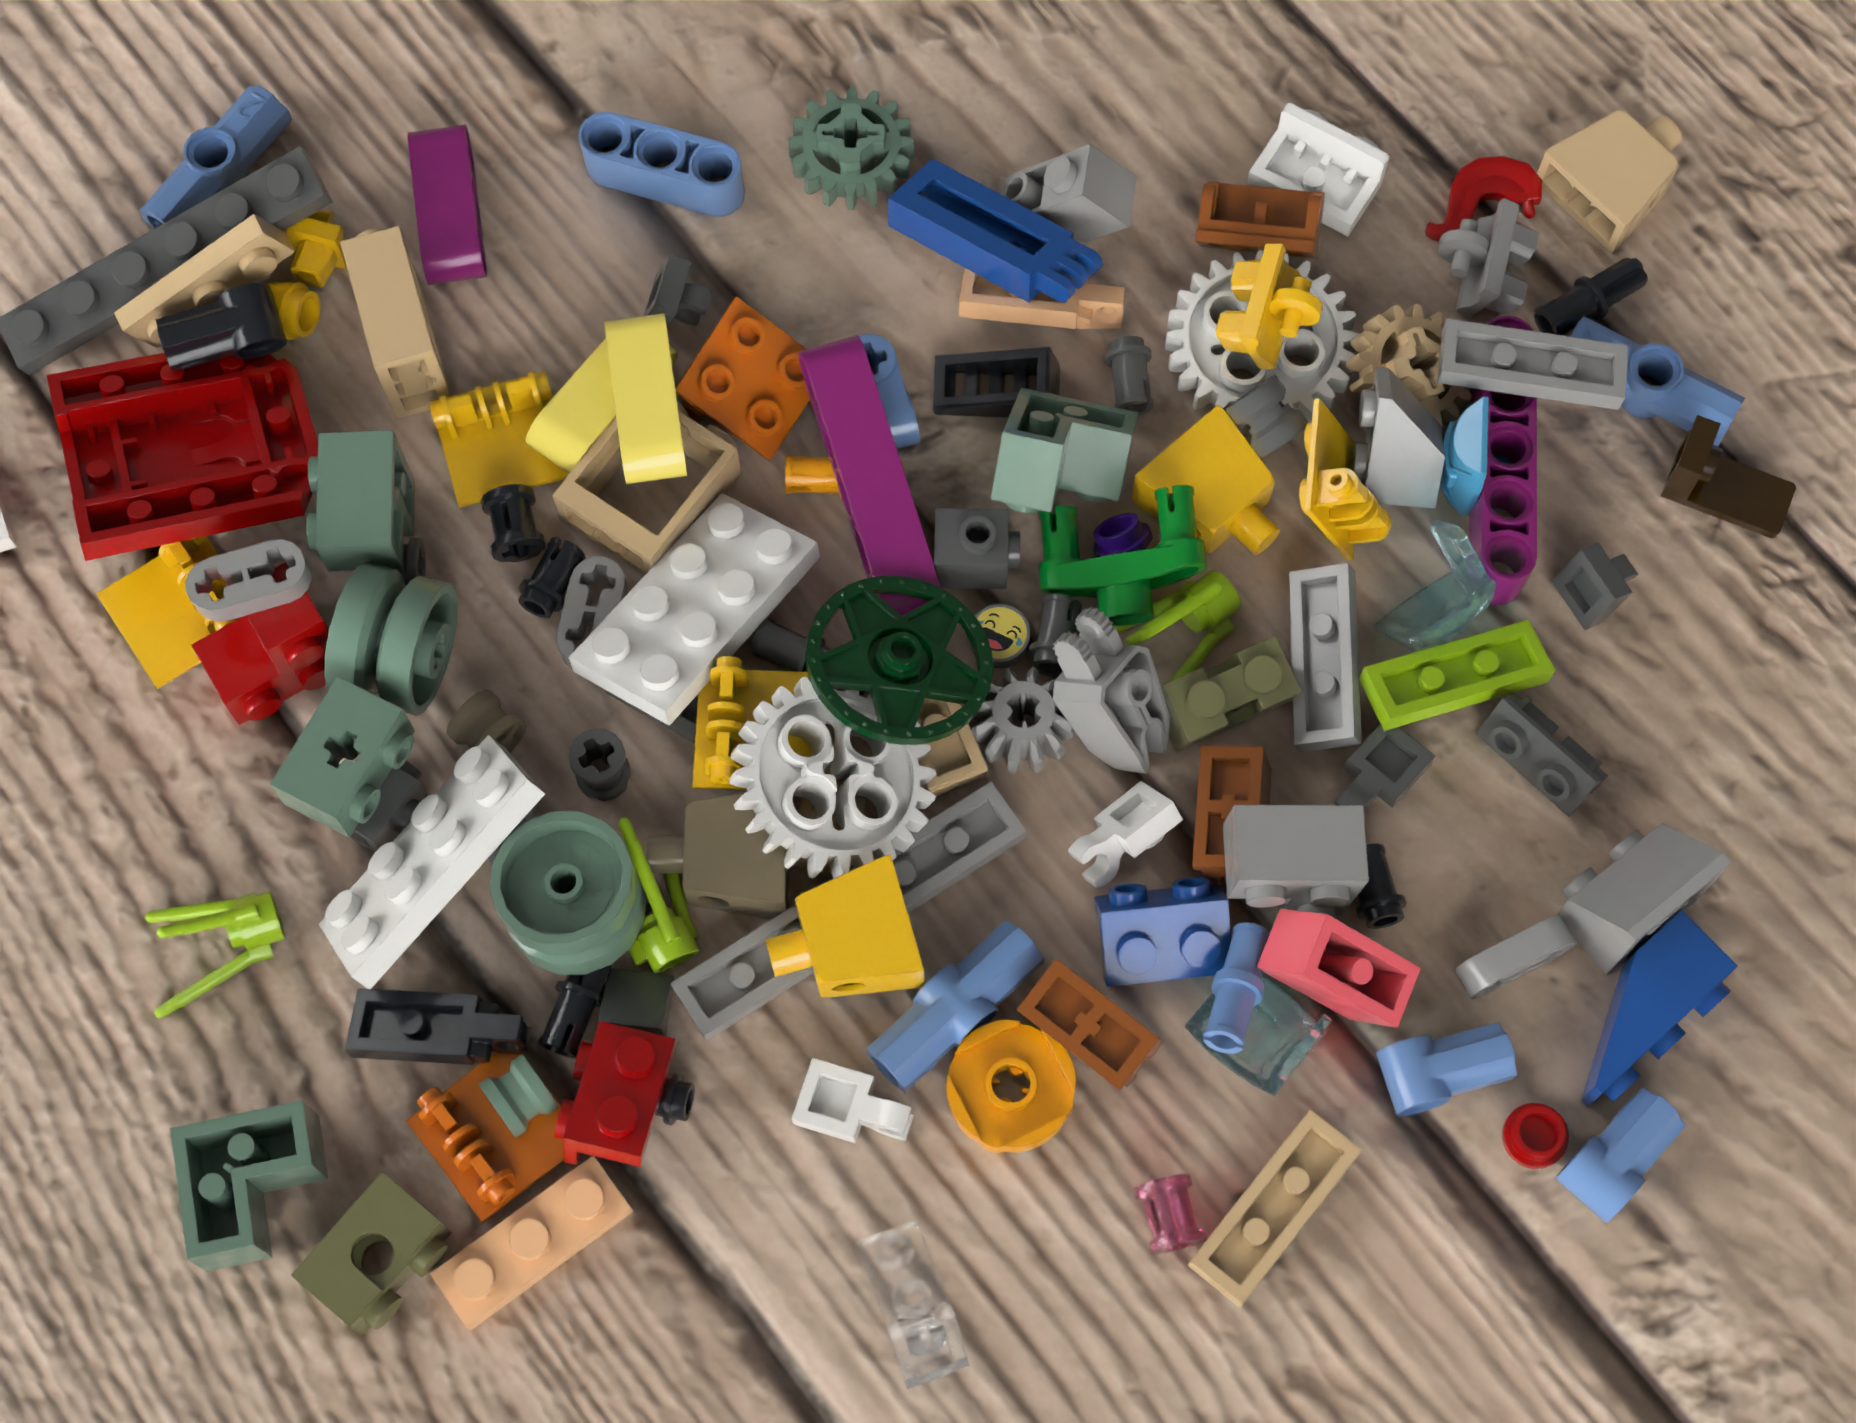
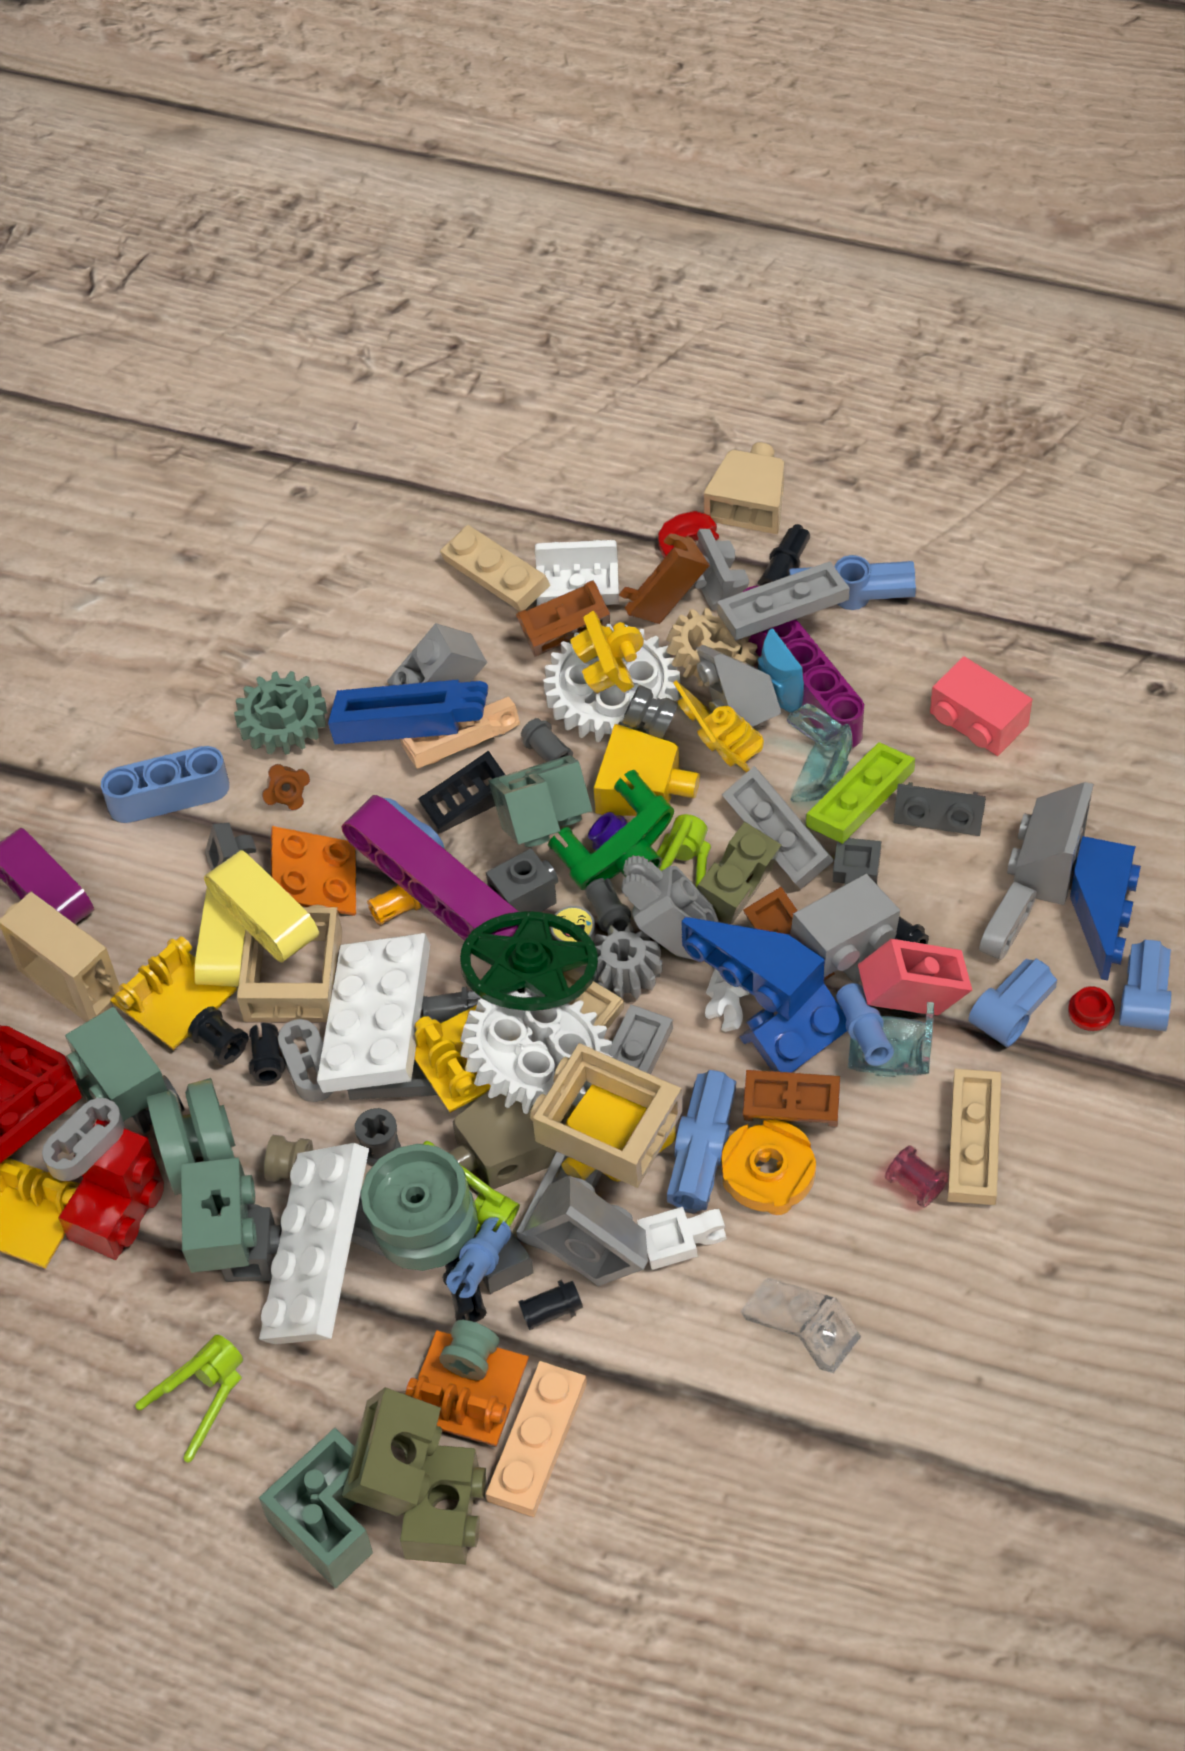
camera: 30 degrees left, 15 degrees down
black hinge [344,988,532,1065] -> none
red bracket [554,1021,675,1167] -> none
dark grey tile [1552,542,1638,630] -> none
dark brown bracket [1661,415,1796,538] -> none
none -> dark orange plate [262,764,310,810]
none -> olive brick [342,1387,442,1517]
none -> tan plate [440,525,551,611]
none -> medium blue pin [446,1217,511,1298]
none -> light grey slope [523,1175,648,1286]
none -> tan window [530,1043,682,1188]
none -> dark orange hinge [619,534,710,624]
none -> blue slope [681,917,825,1020]
none -> coral brick [930,656,1033,756]

